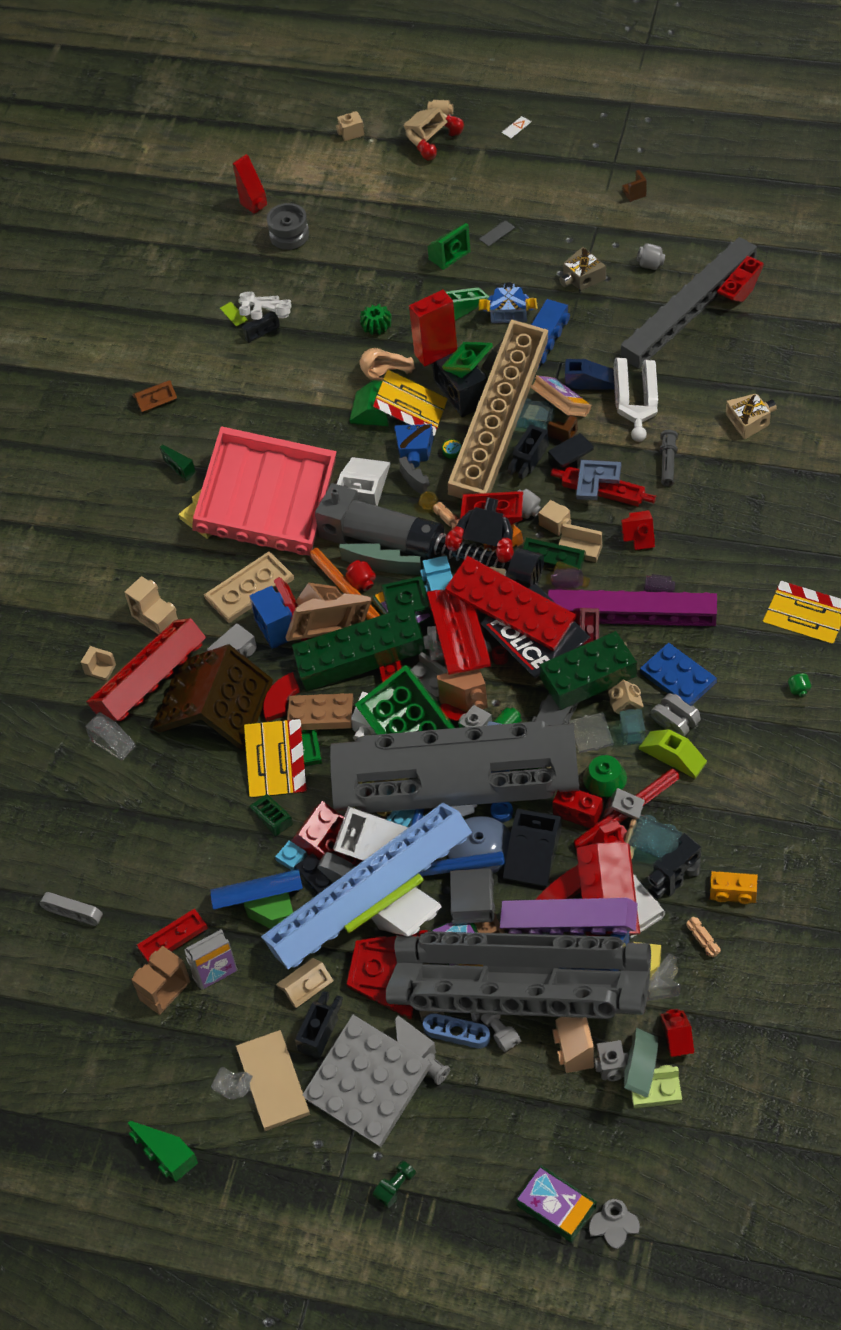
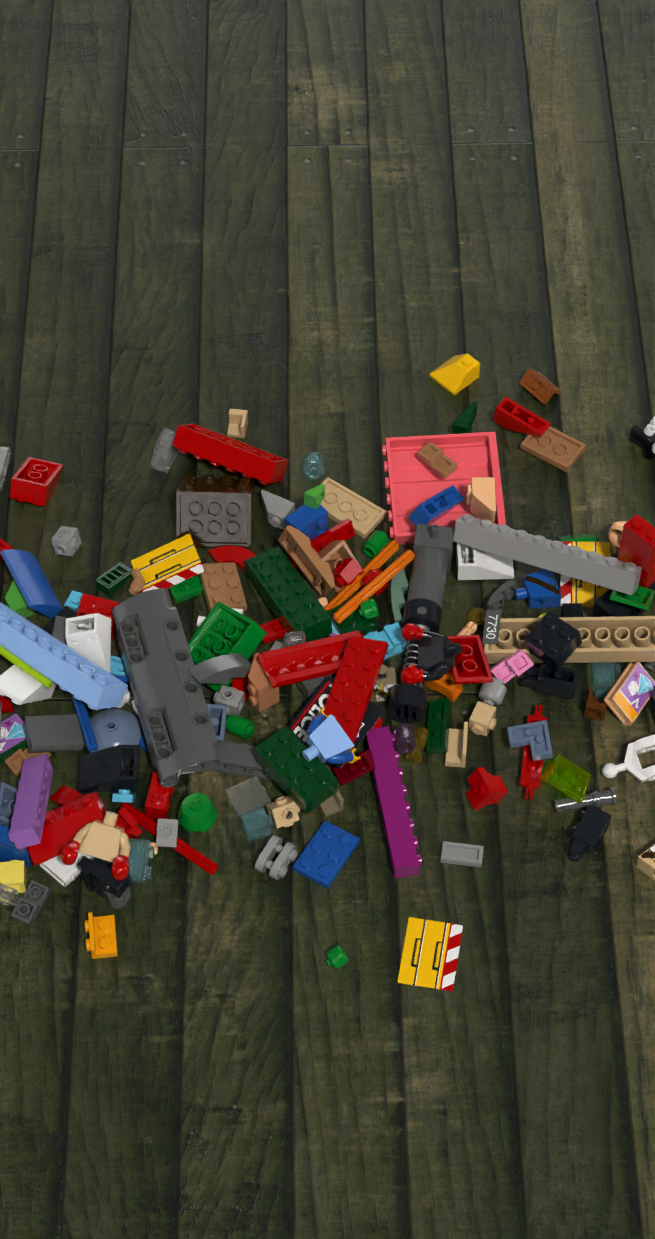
camera: 70 degrees right, 0 degrees up
tan brick [125,576,178,634] -> none
black panel [548,433,594,468] -> none
lime slope [639,729,707,779] -> none
clear purple brick [644,574,676,592] -> none
light nougat axle [686,917,721,958] -> none
none -> red slope [10,457,63,506]
none -> dark grey slope [11,880,52,924]
none -> light grey brick [52,526,82,556]
none -> tan torso [60,811,131,881]
none -> medium azure plate [112,789,136,803]
none -> medium nougat arm [128,569,145,595]
none -> dark grey slope [189,653,252,684]
none -> clear light blue head [302,452,326,479]
none -> light blue torso [302,708,360,764]
none -> bright green slope [304,484,325,509]
none -> red brick [332,558,364,588]
none -> orange axle [333,550,415,623]
none -> green piece [359,599,379,620]
none -> green brick [363,531,389,558]
none -> blue slope [409,485,465,527]
none -> medium nougat slope [417,442,458,479]
none -> yellow slope [429,353,480,395]
none -> light grey tile [440,841,484,867]
none -> light grey brick [453,514,642,595]
none -> light nougat slope [466,477,496,523]
none -> dark grey sticker [482,610,502,644]
none -> bright pink slope [490,649,534,684]
none -> red slope [493,396,551,437]
none -> medium nougat plate [520,427,586,472]
none -> black brick [524,611,582,670]
none -> clear neon green slope [541,753,591,804]
none -> black plate [563,603,583,617]
none -> black hinge [568,805,612,862]

